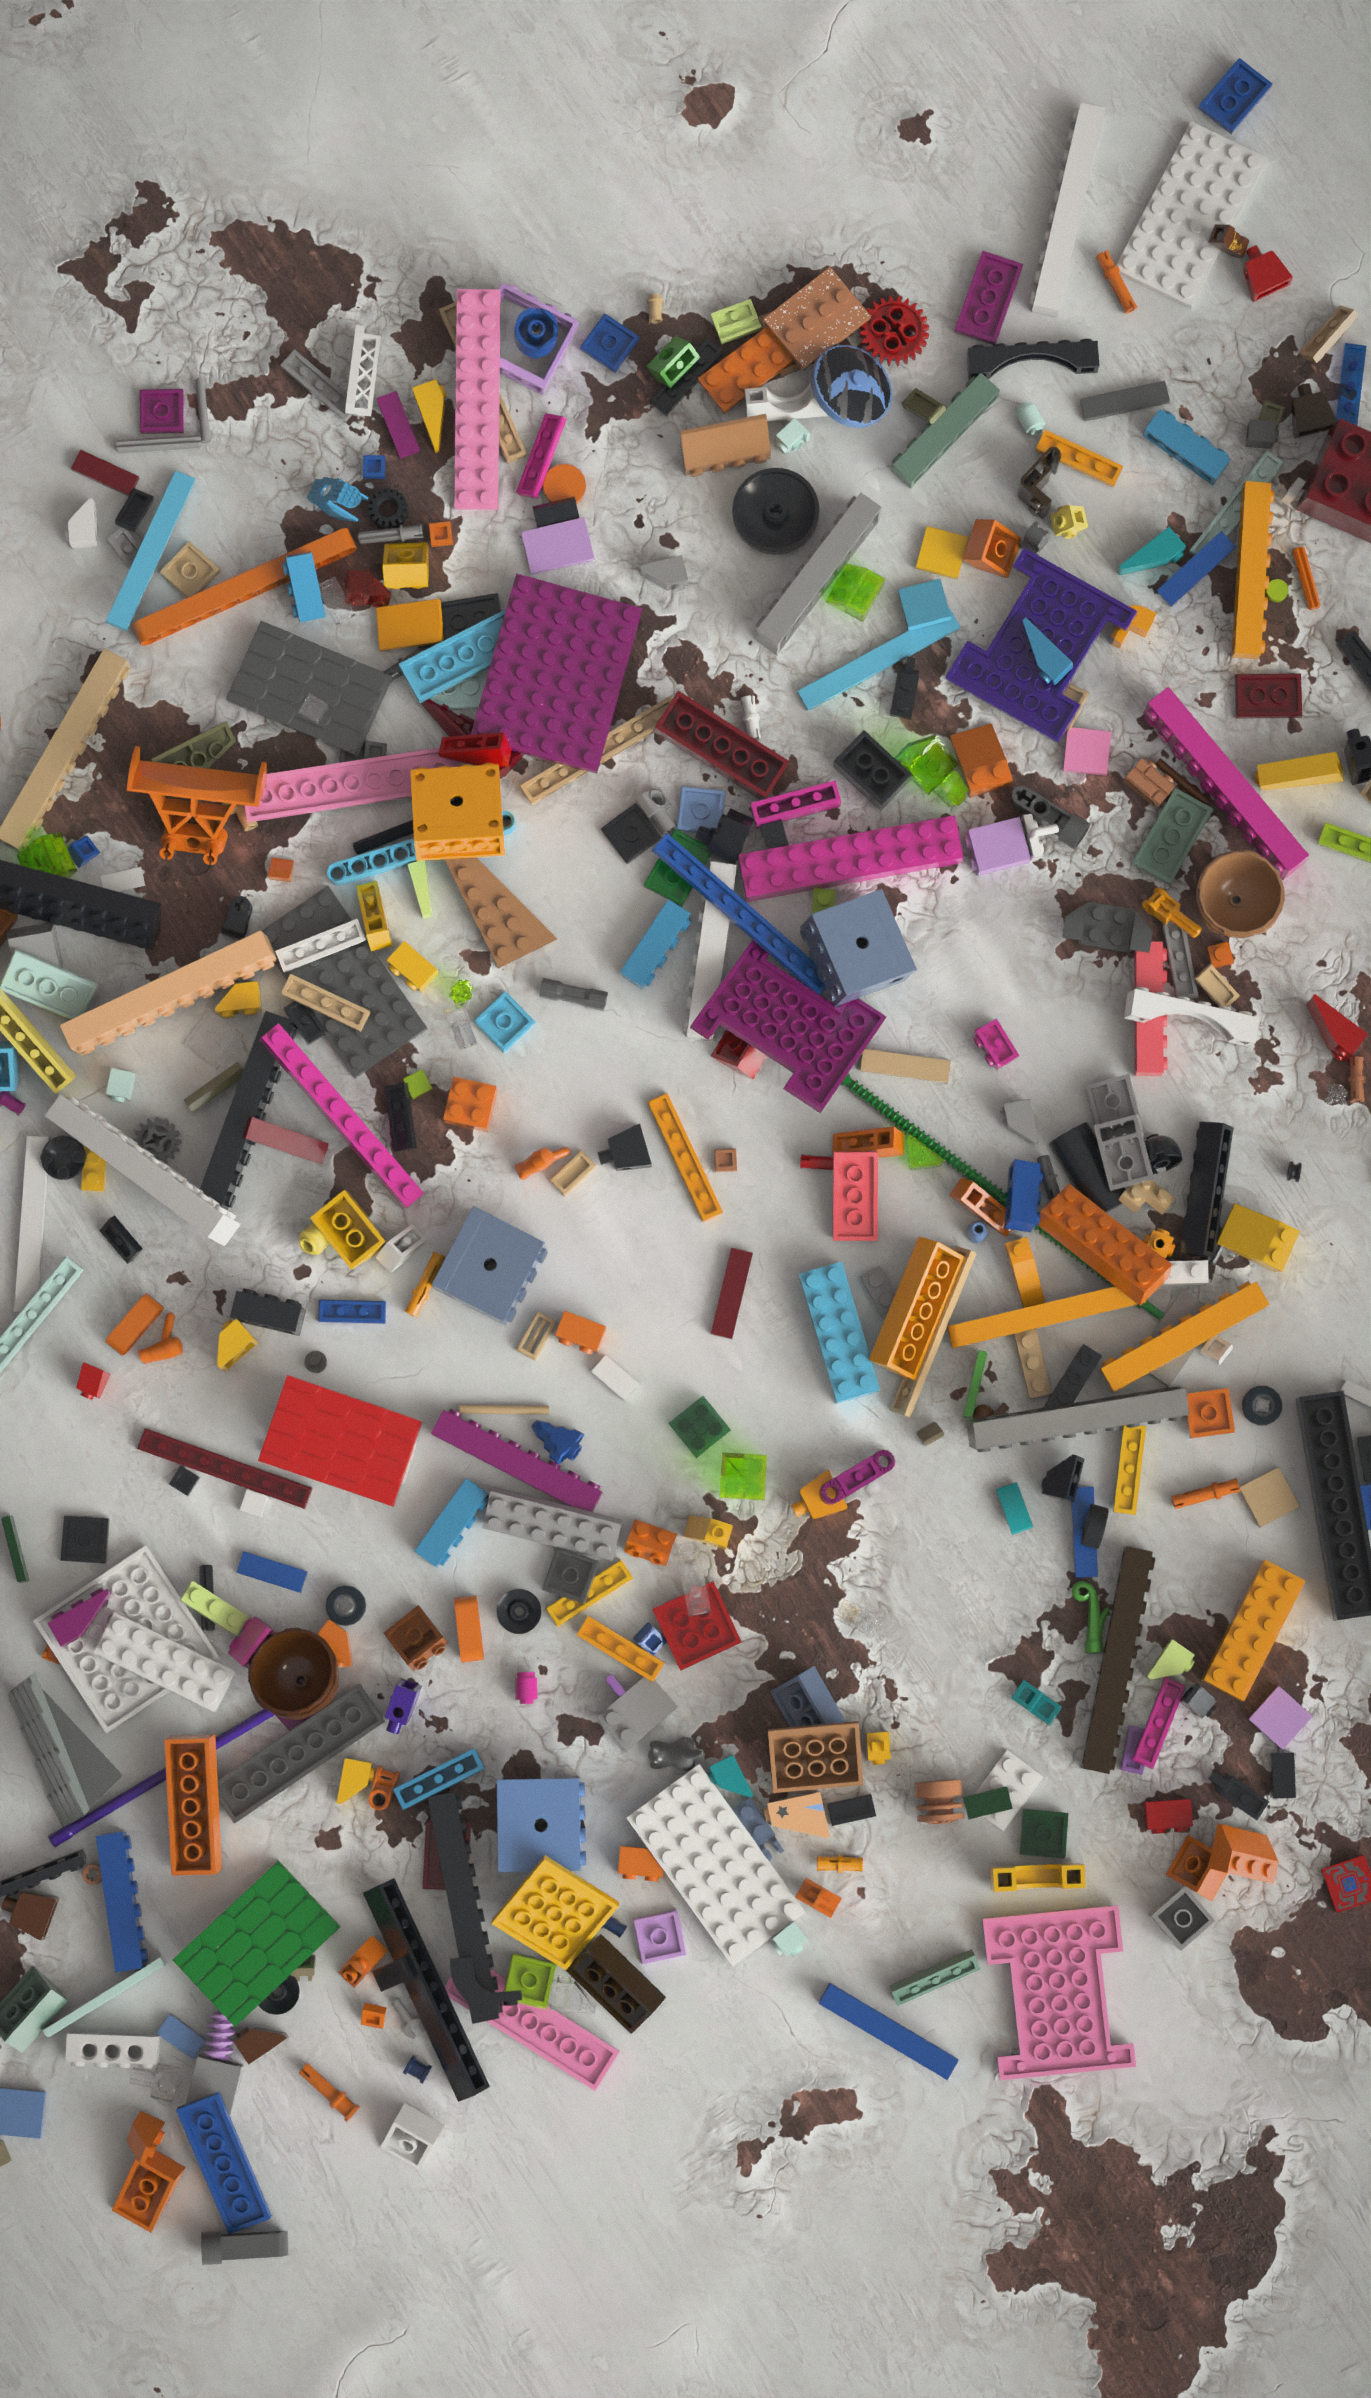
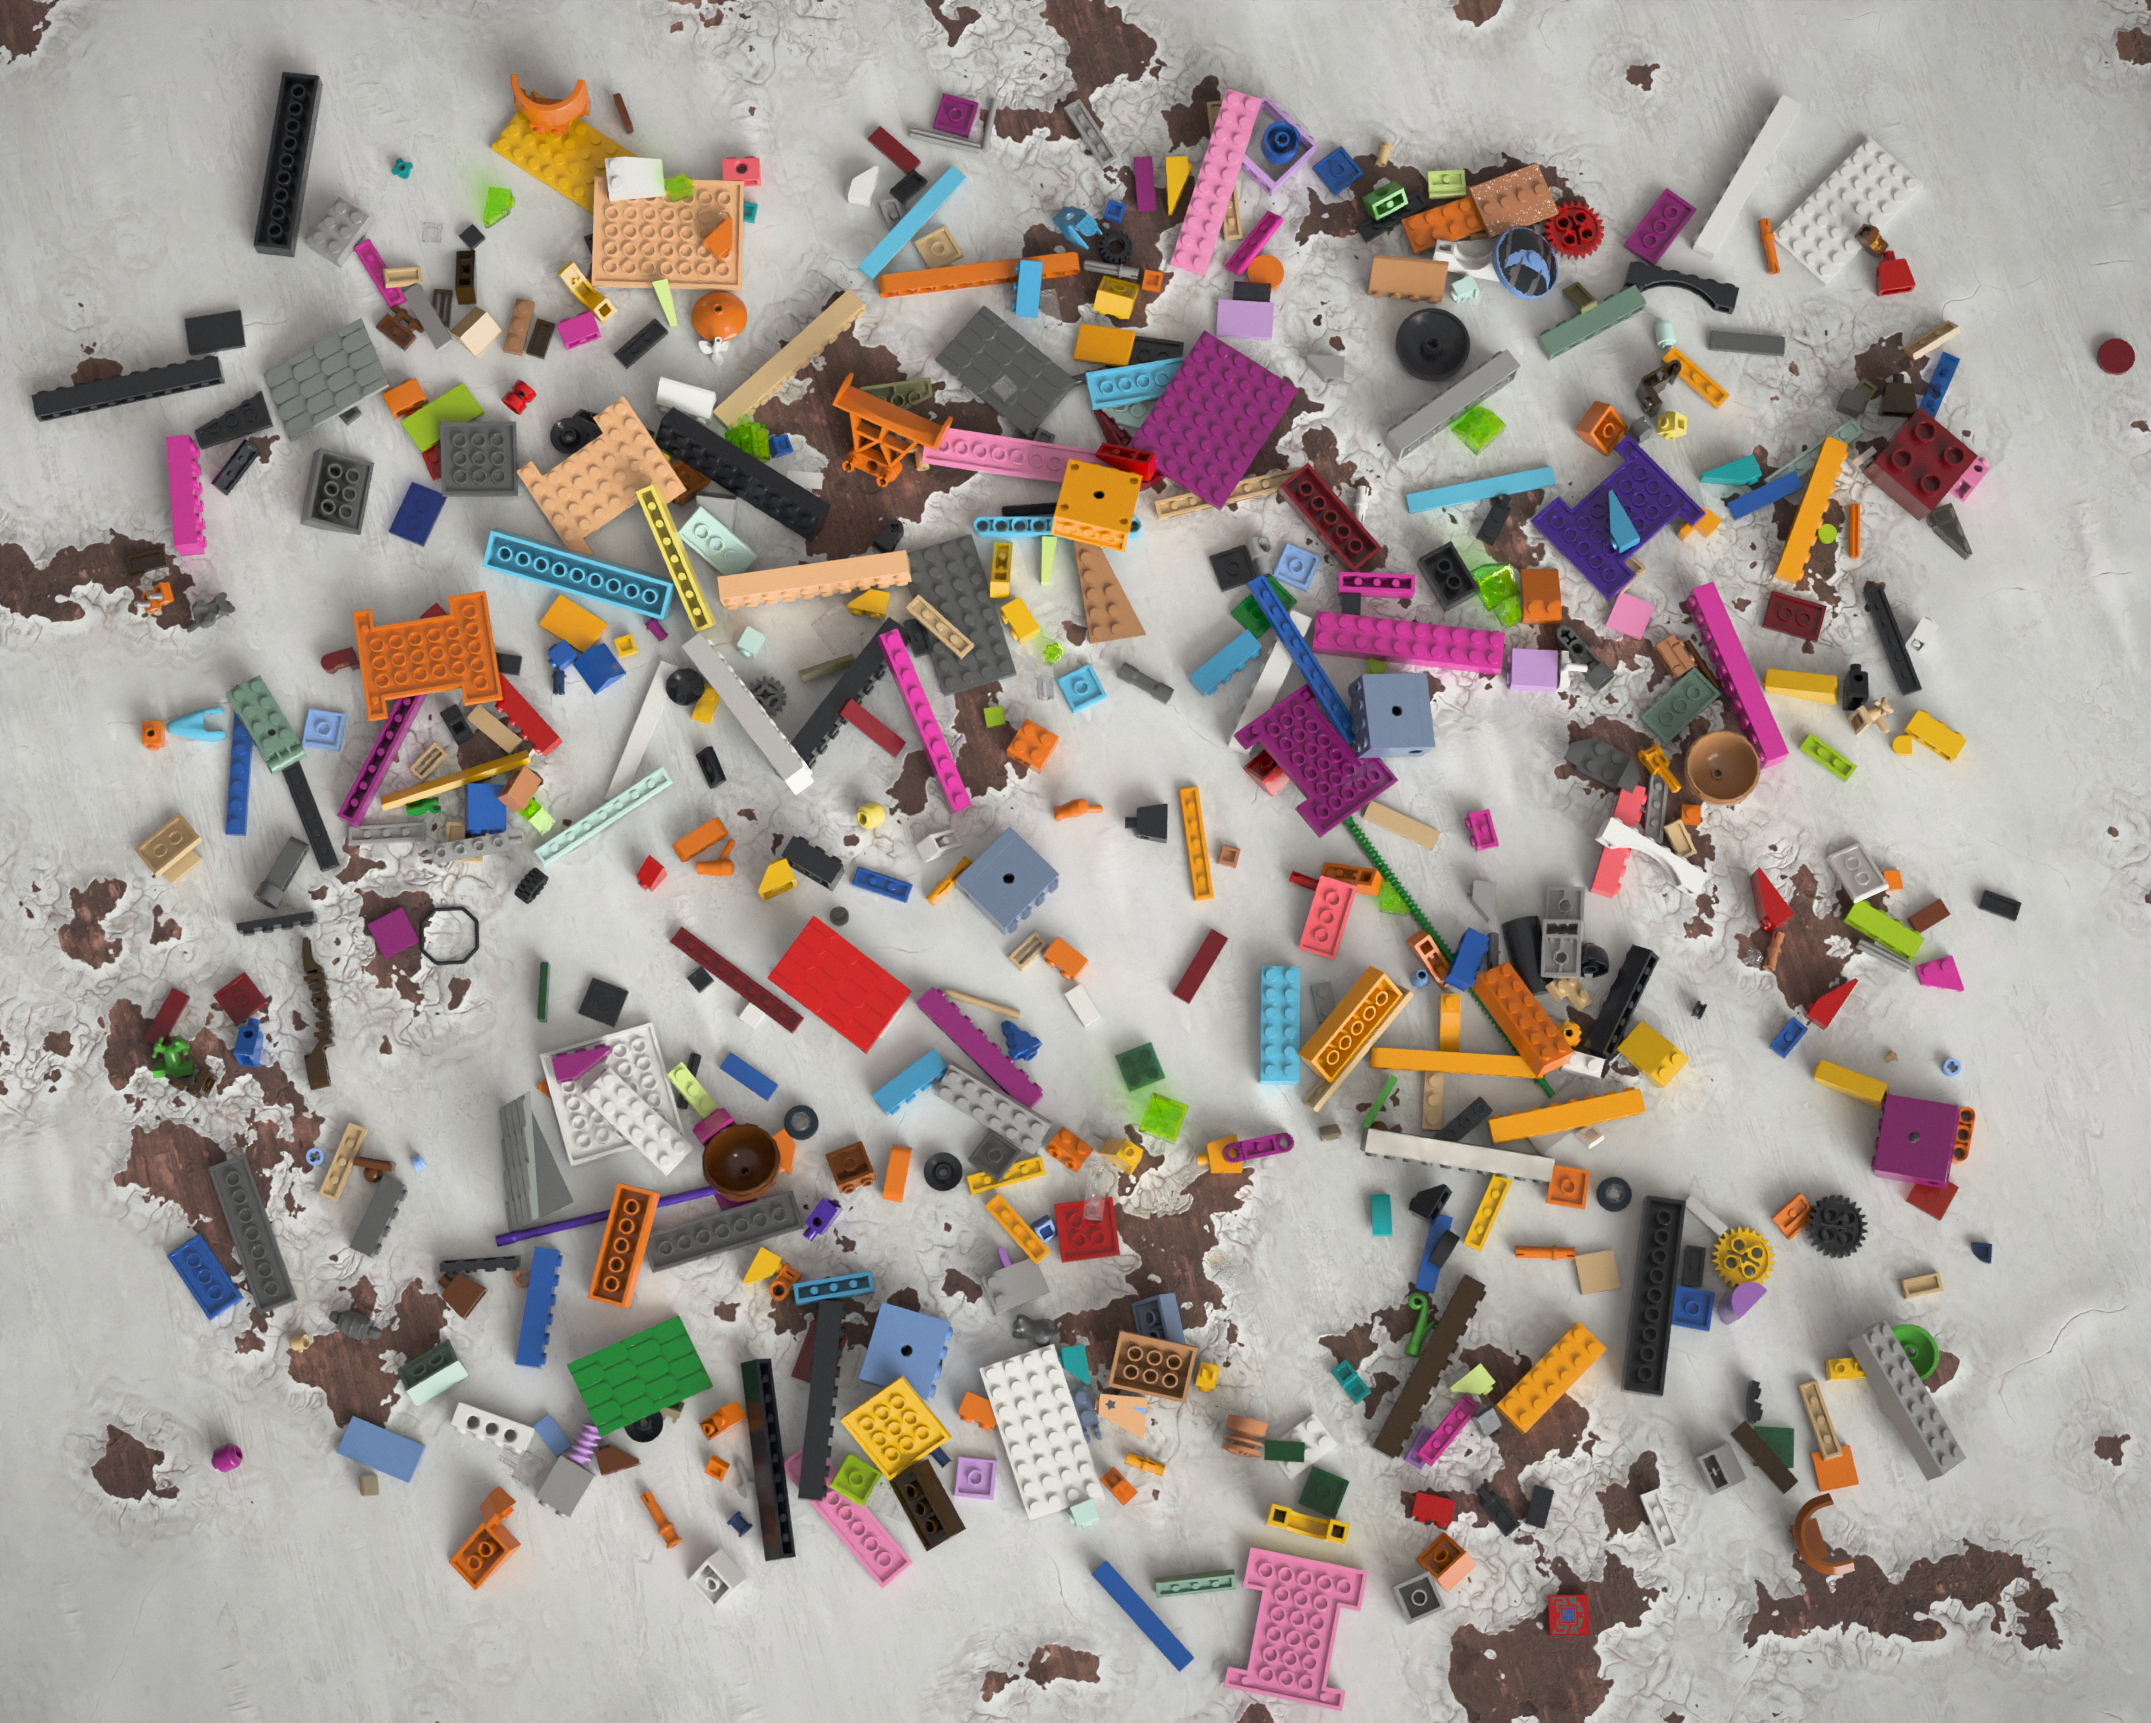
camera: 10 degrees right, 5 degrees down
light aqua tile [43,1956,167,2038] -> none
blue plate [176,2091,272,2234] -> none
dark grey beam [201,2231,289,2265] -> none
orange slope [268,858,294,882] -> none
white plate [275,919,366,973] -> none
yellow slope [310,1190,388,1270] -> none
clear red slope [344,570,391,608] -> none
white fence [345,325,381,416] -> none
black tile [372,1956,414,1992] -> none
black plate [384,1082,417,1152] -> none
black arch [450,1957,522,2011] -> none
dark pink brick [515,1672,538,1704] -> none
tan tile [549,1150,597,1197] -> none
black hinge [695,808,754,864] -> none
black tile [827,1794,876,1826] -> none
medium azure tile [898,579,951,631] -> none
yellow tile [915,526,969,580] -> none
dark azure brick [1143,409,1231,486] -> none
blue plate [1198,58,1273,135] -> none
orange slope [1208,1823,1279,1884] -> none
lavender tile [1248,1686,1313,1750] -> none

